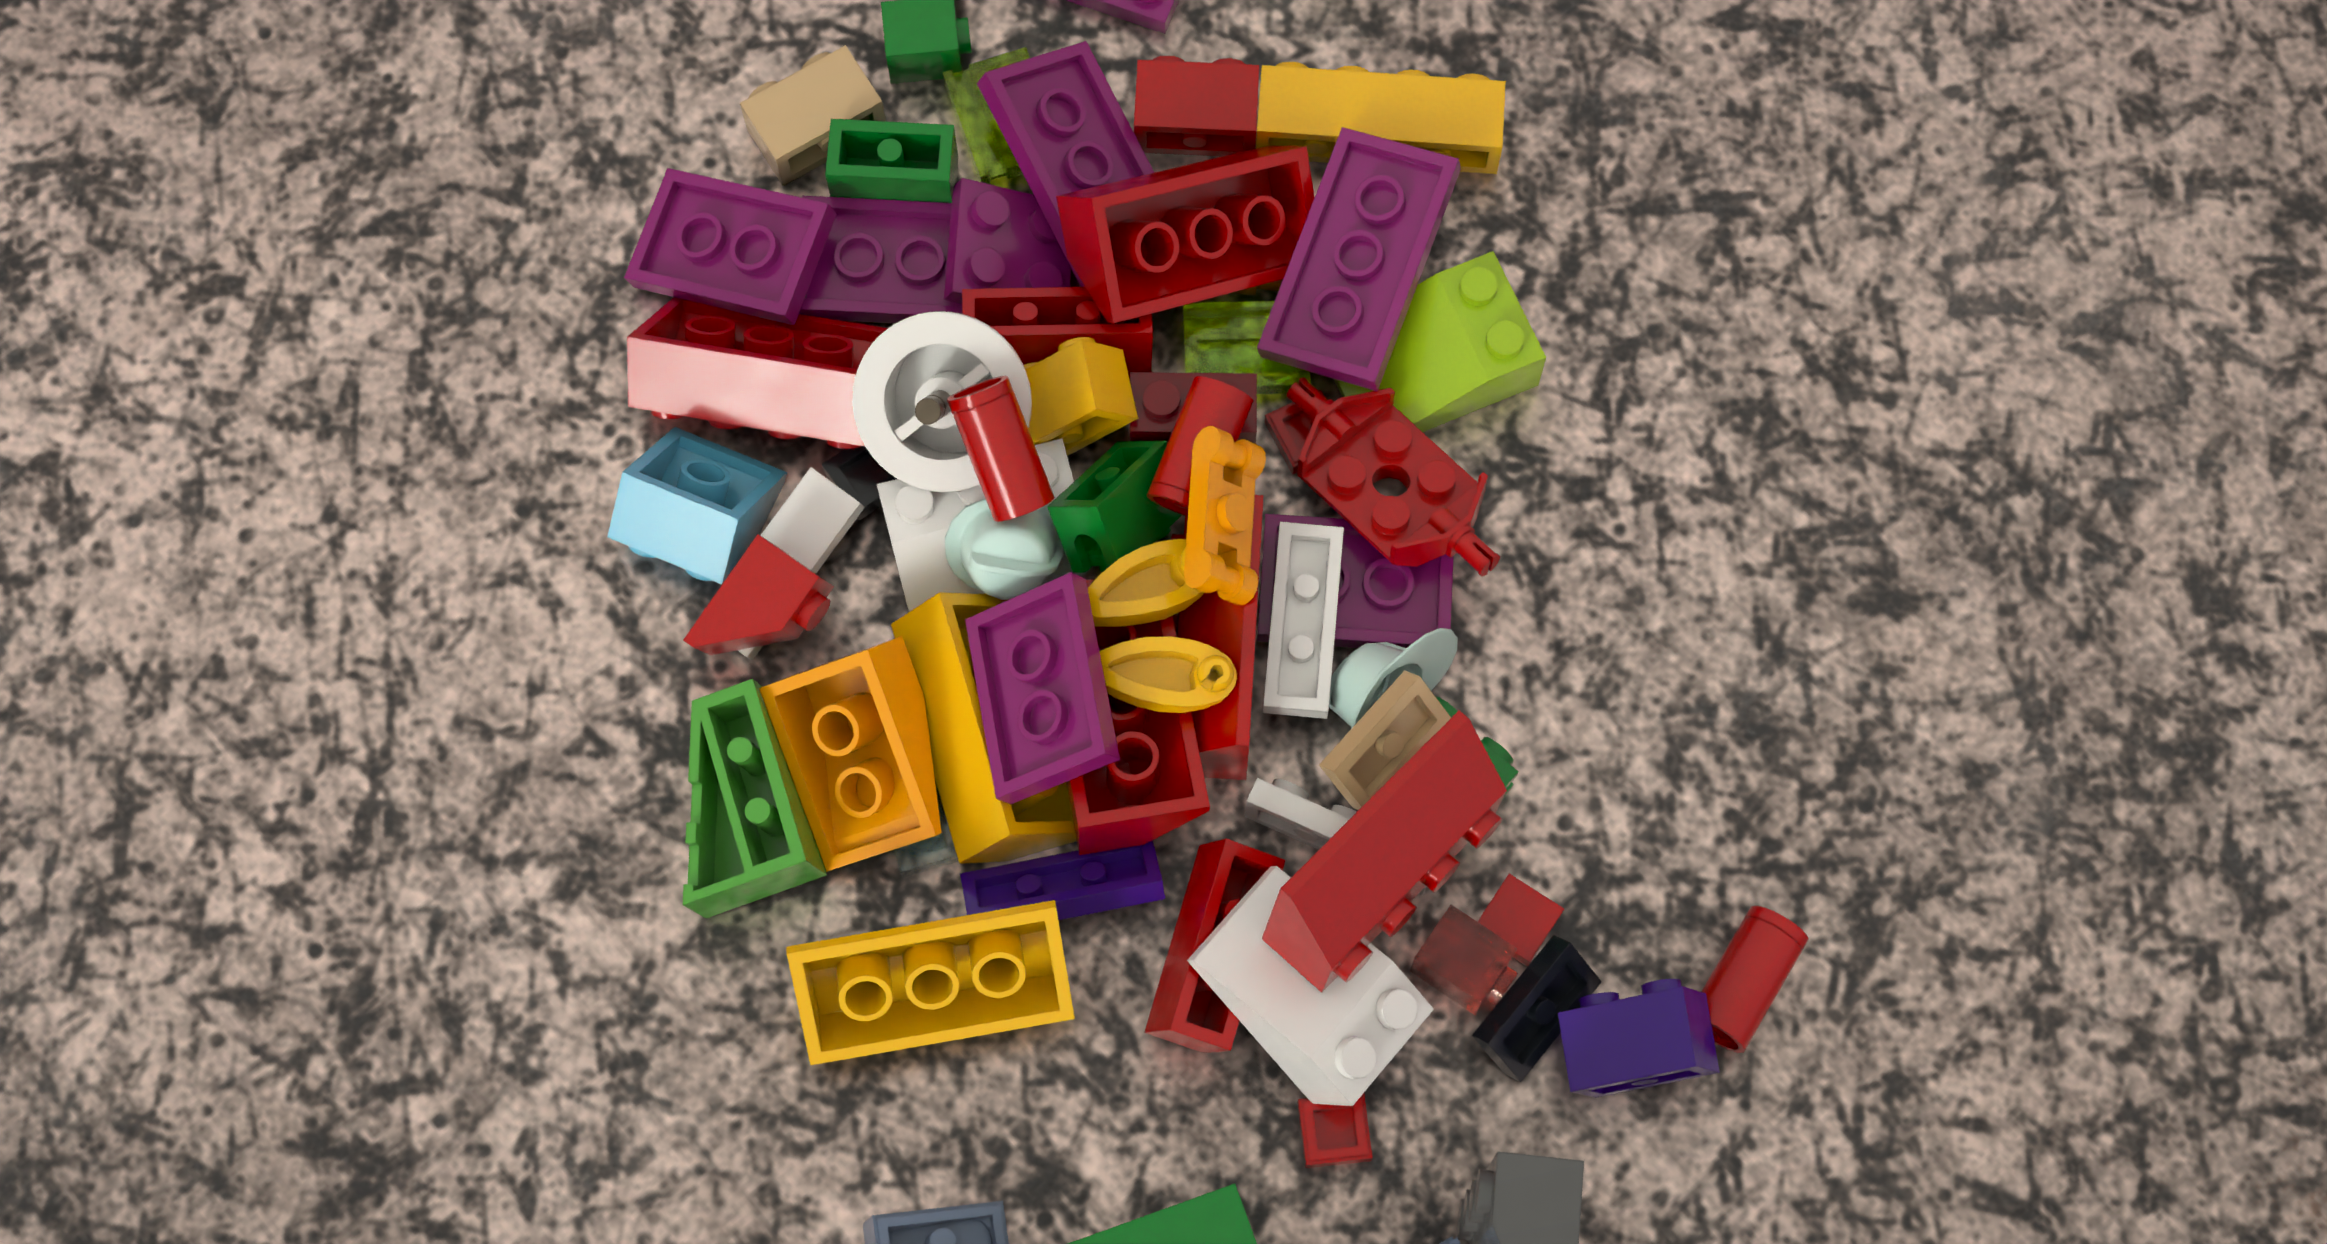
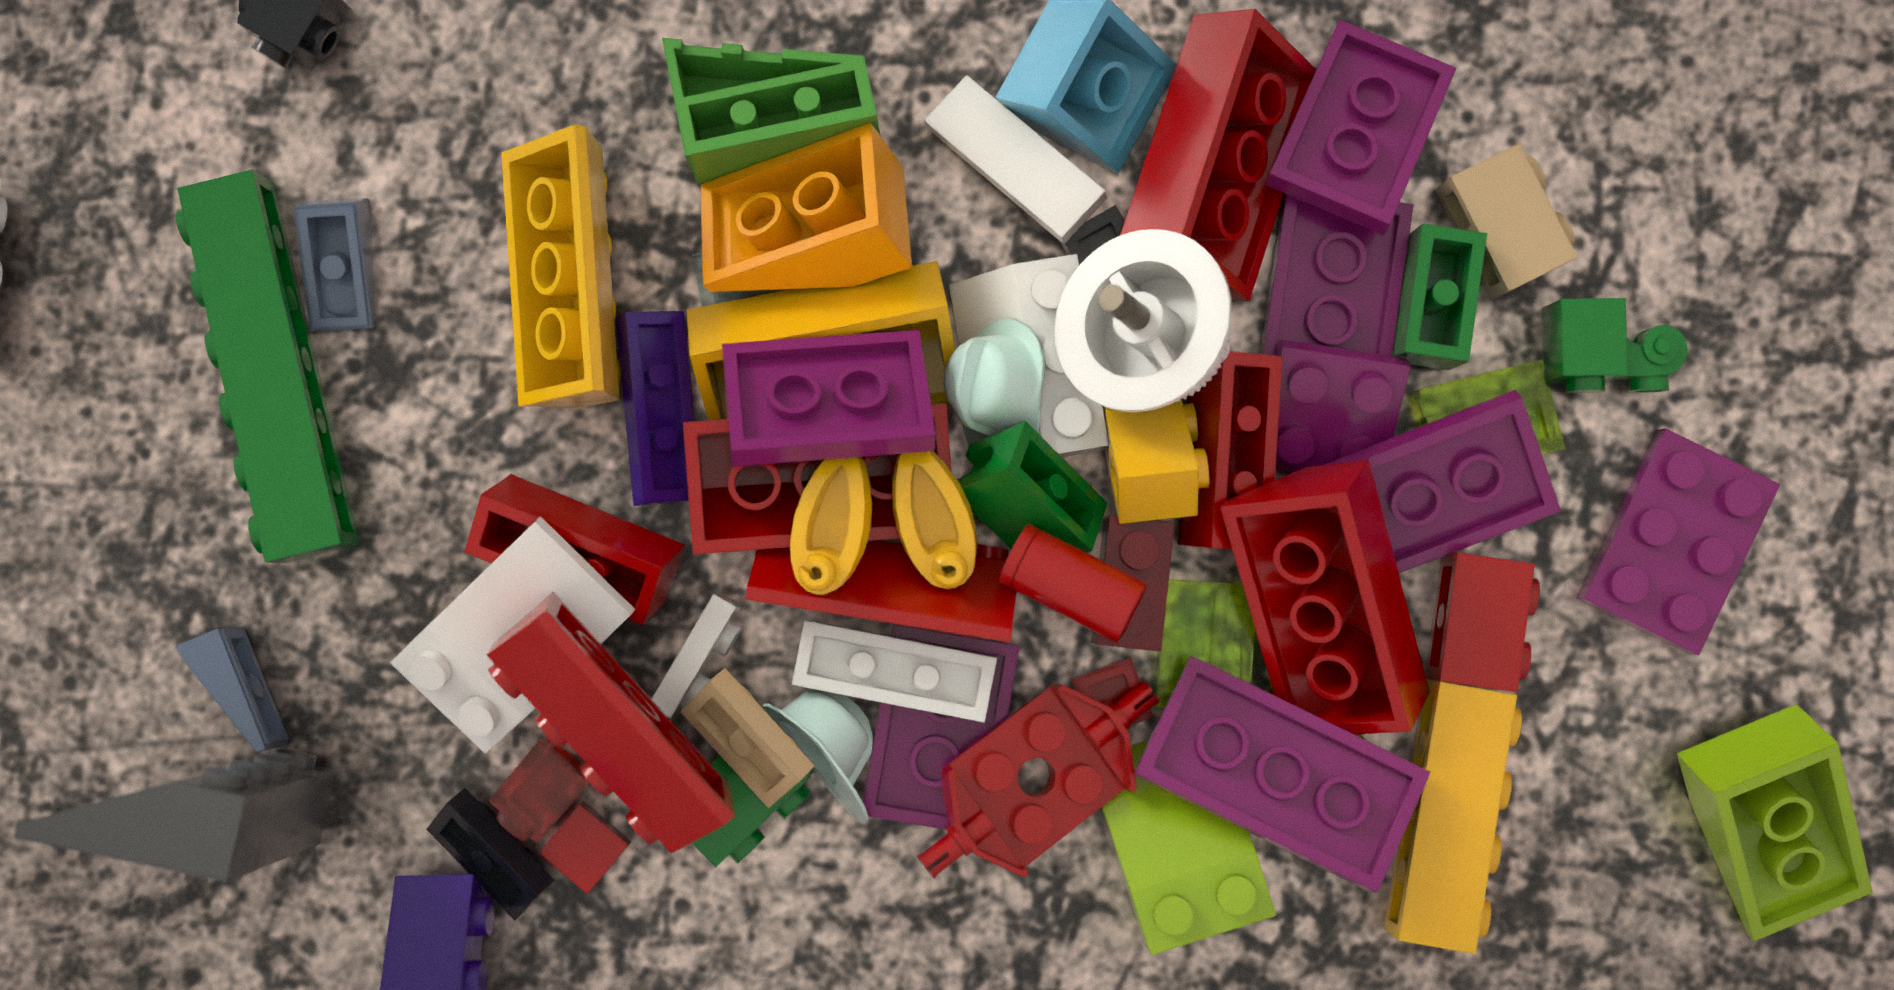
camera: 95 degrees right, 15 degrees up
red slope [683,534,834,655] -> none
red pin [947,376,1055,522] -> none
light orange plate [1184,426,1266,605] -> none
red tile [1297,1093,1373,1168] -> none

